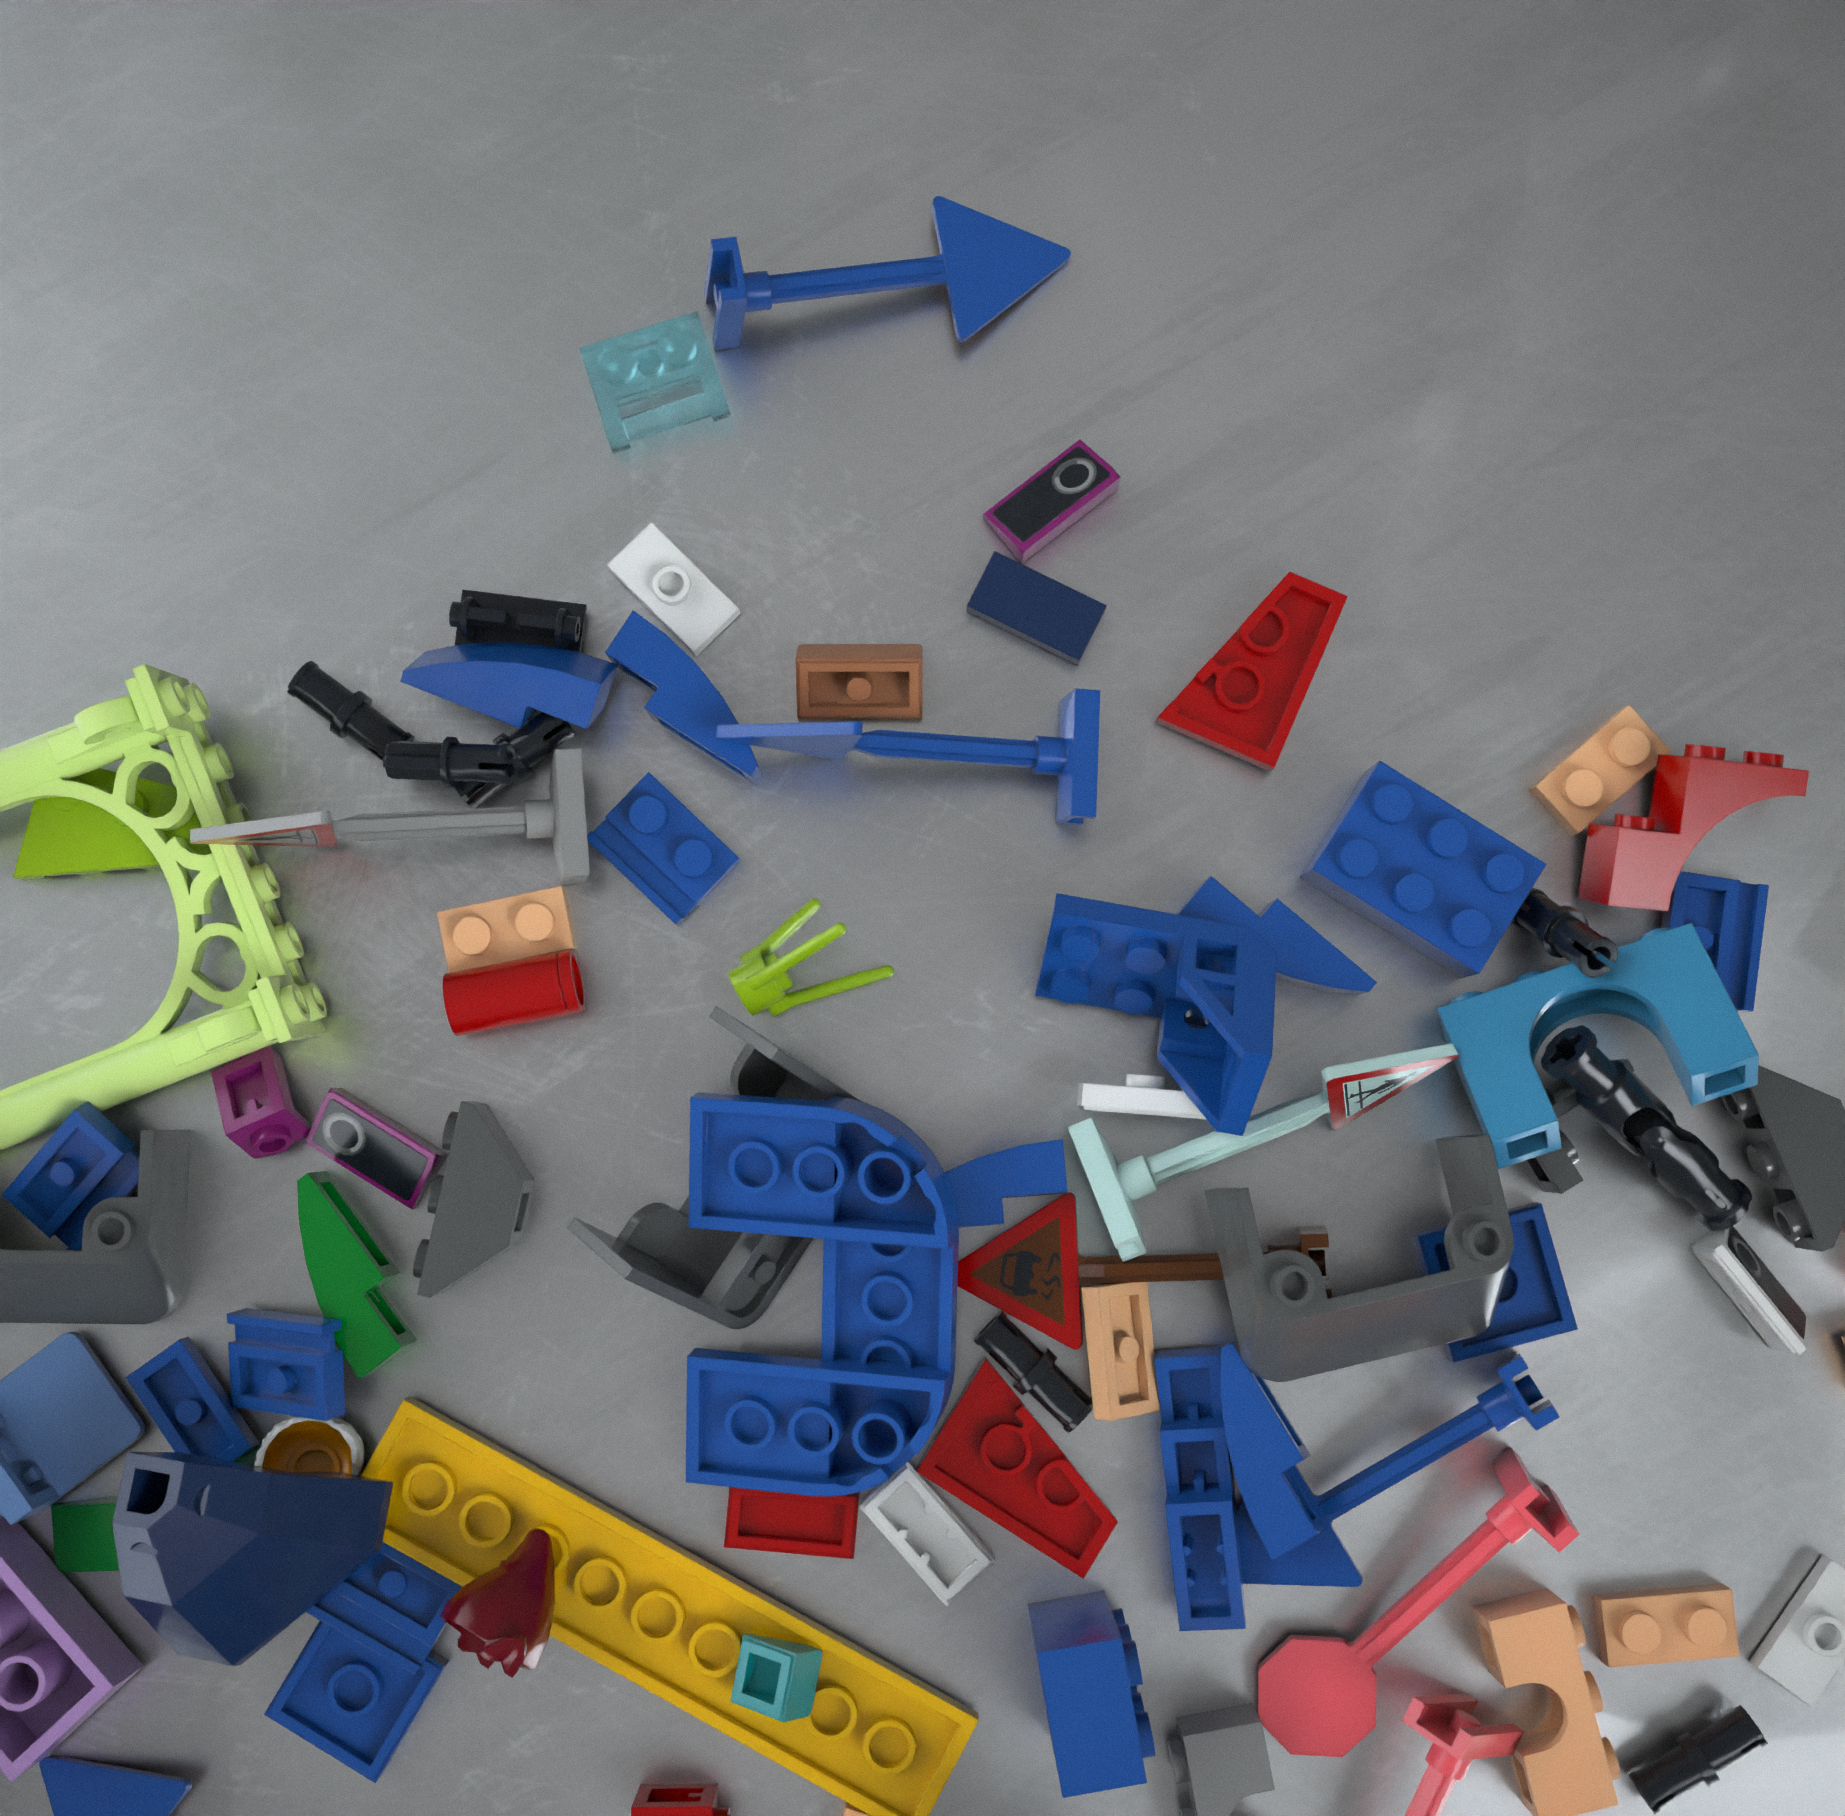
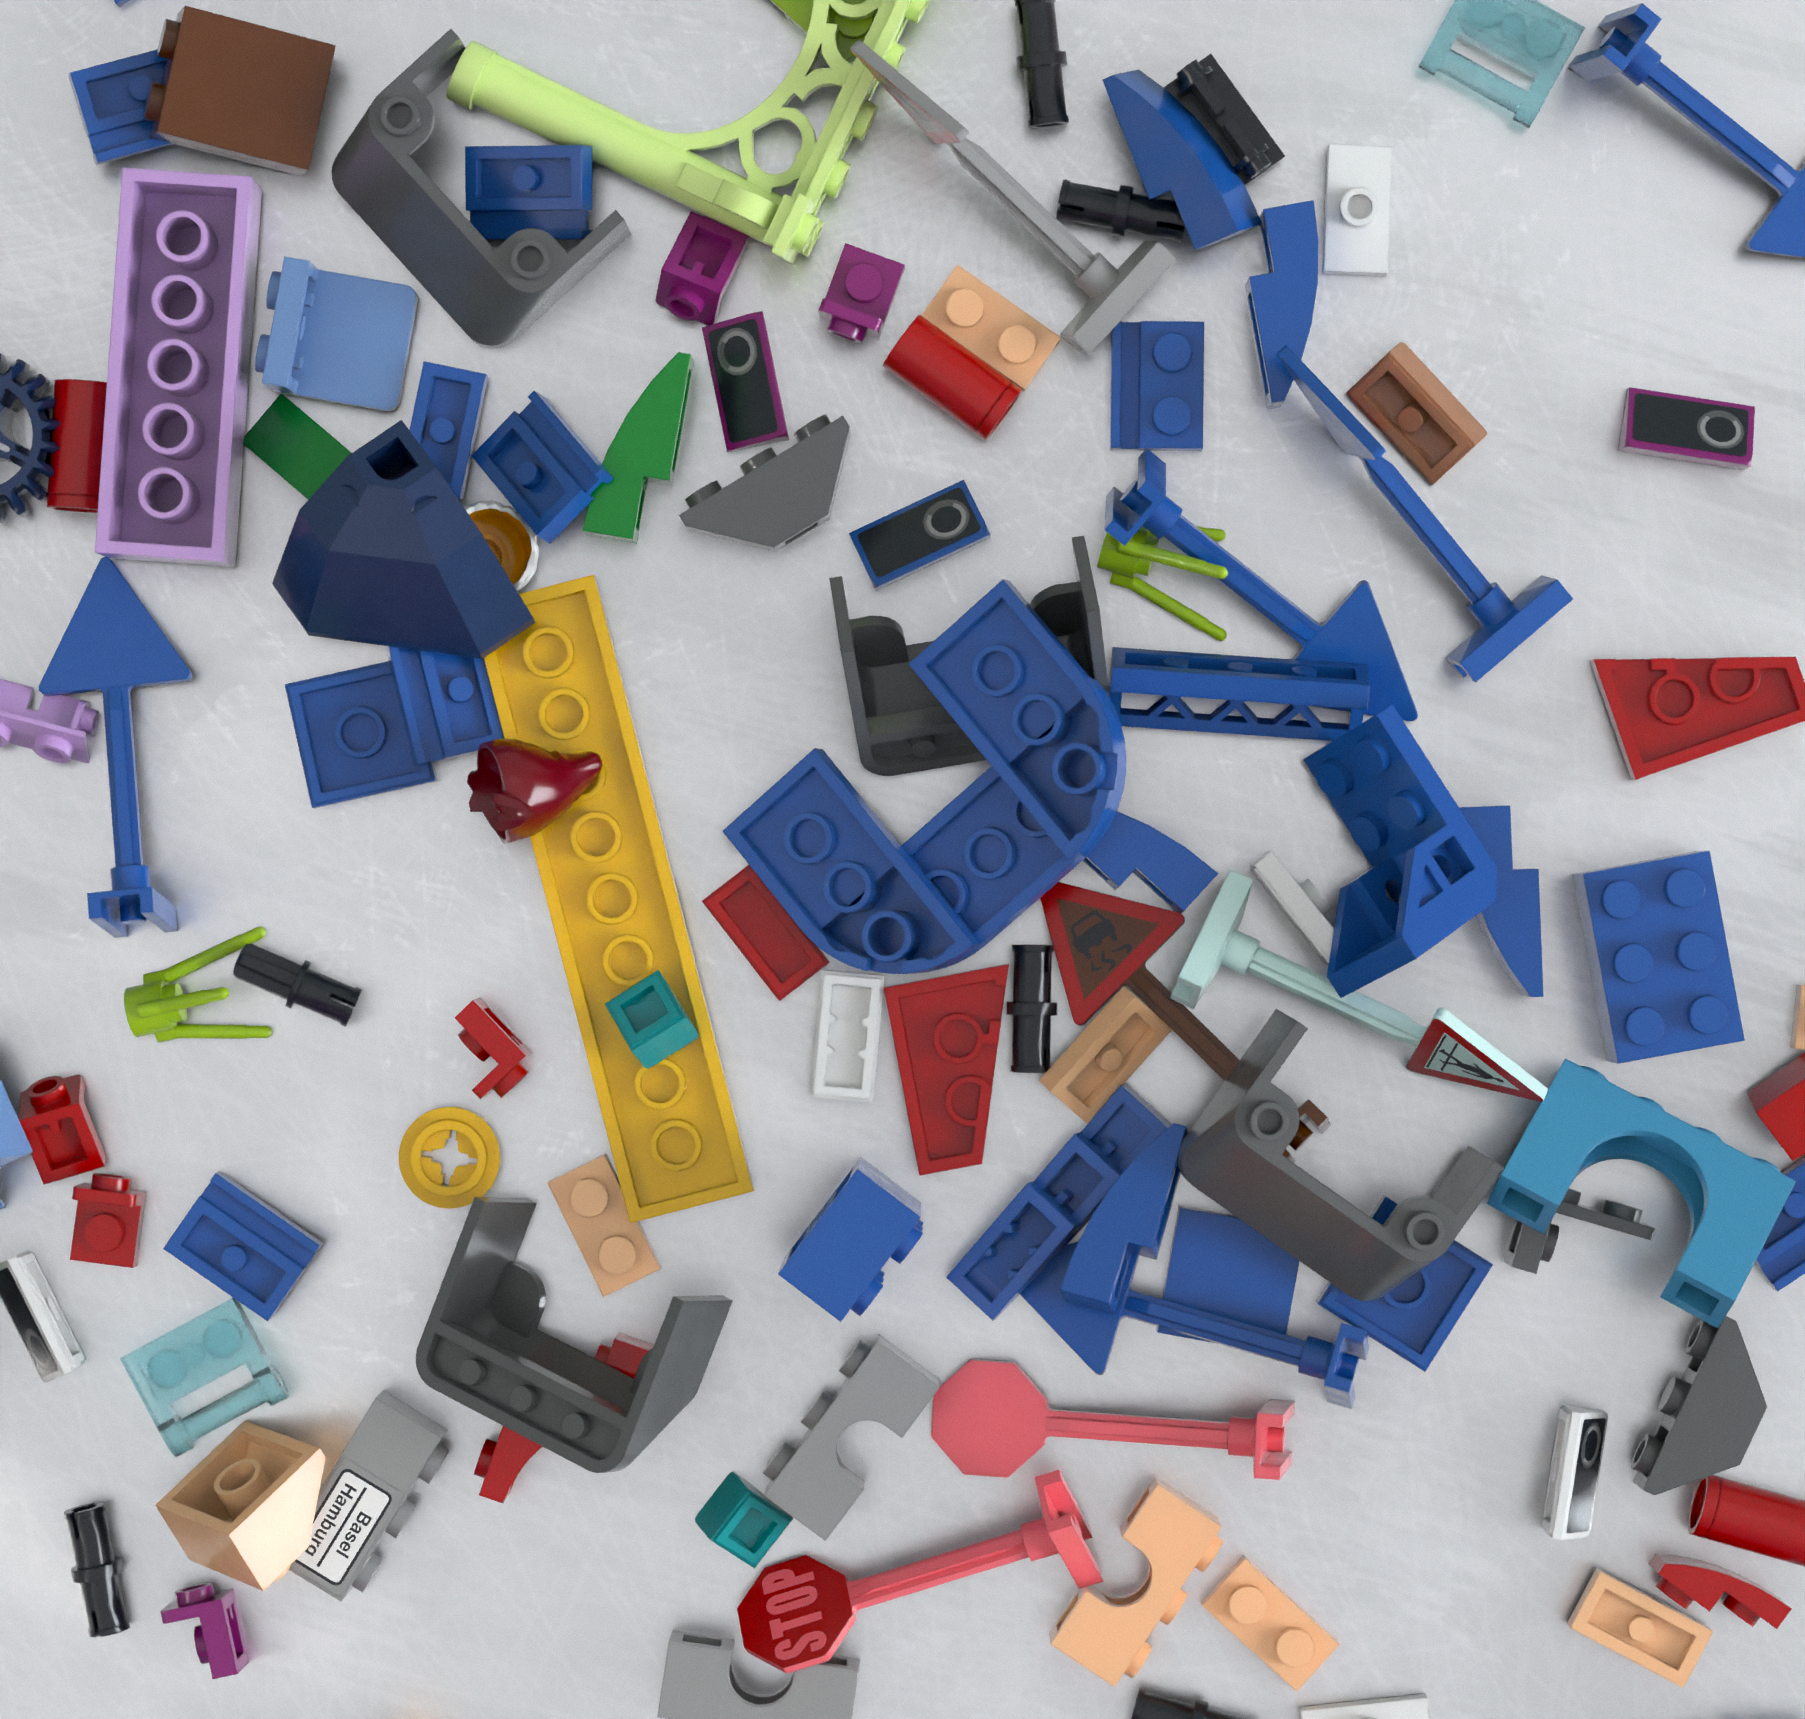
camera: 50 degrees right, 5 degrees up
black axle [383,736,516,788] -> none
dark blue tile [966,551,1107,665] -> none
black pin [1513,888,1618,978] -> none
black piece [1541,1025,1752,1231] -> none
none -> magenta bracket [818,243,905,343]
none -> slope [849,480,991,591]
none -> blue piece [1104,448,1418,721]
none -> blue fence [1109,647,1370,741]
none -> blue tile [1156,1206,1299,1344]

